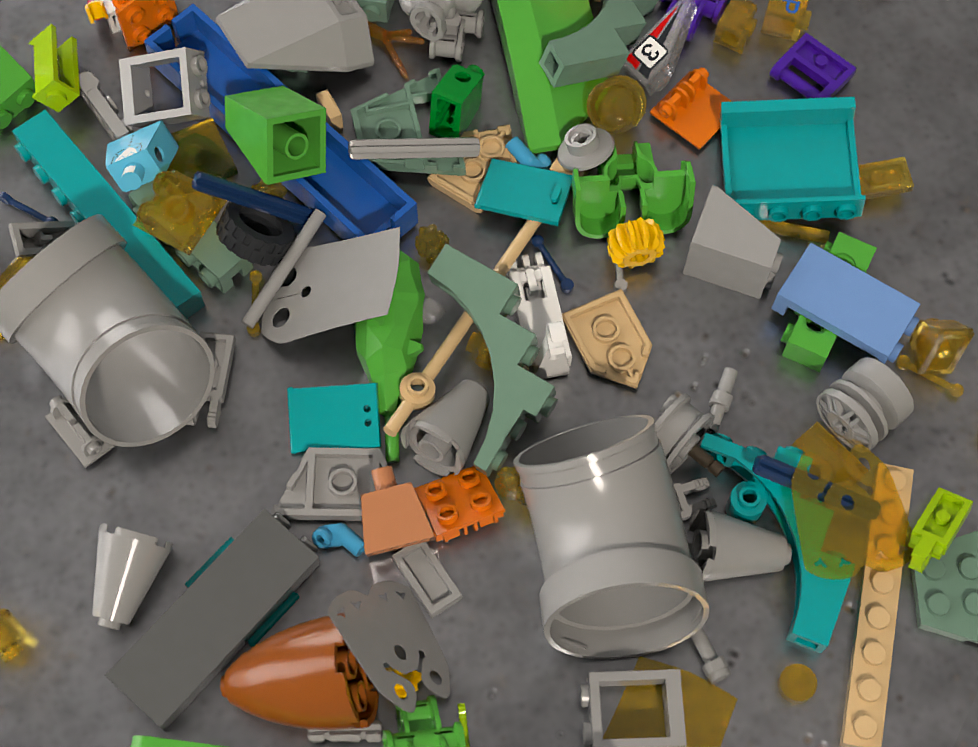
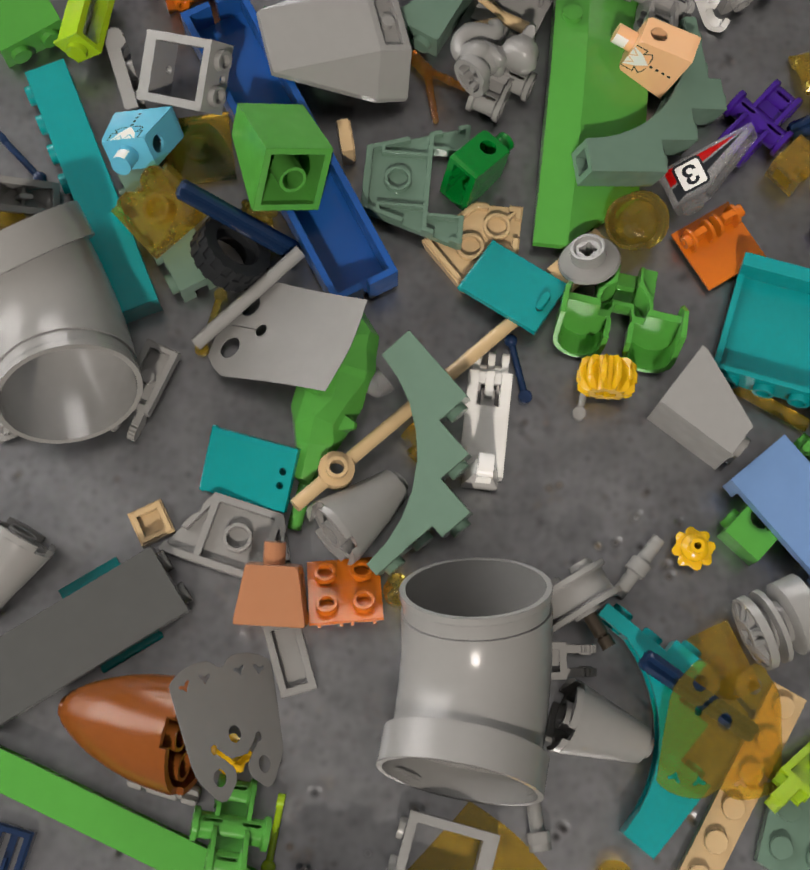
camera: 15 degrees right, 10 degrees up
dark azure arm [312,523,364,557] -> none
light grey axle [348,137,480,160] -> none
clear yellow plant [415,224,449,264] -> none
dark azure arm [505,136,551,170] -> none
tan tile [562,289,652,389] -> none
teal brick [725,481,767,524] -> none
none -> tan tile [127,499,176,548]
none -> yellow plant [671,526,716,571]

